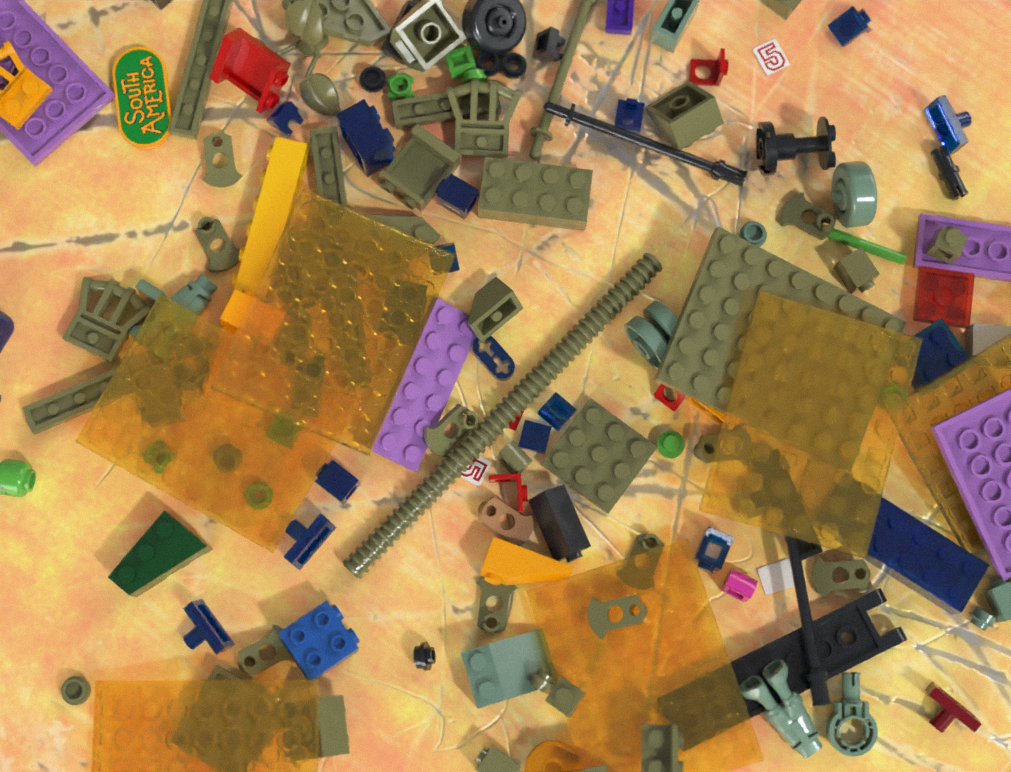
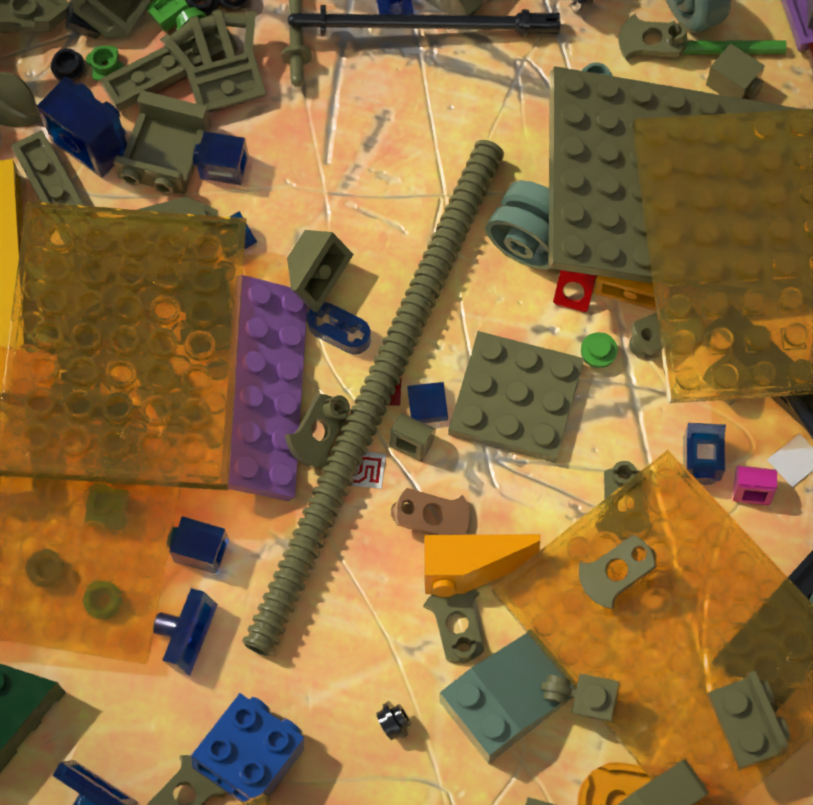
camera: 15 degrees left, 10 degrees down
olive brick [478,157,593,231] -> none
red bracket [489,473,528,514] -> none
black brick [528,485,591,563] -> none
clear blue brick [537,392,577,432] -> none

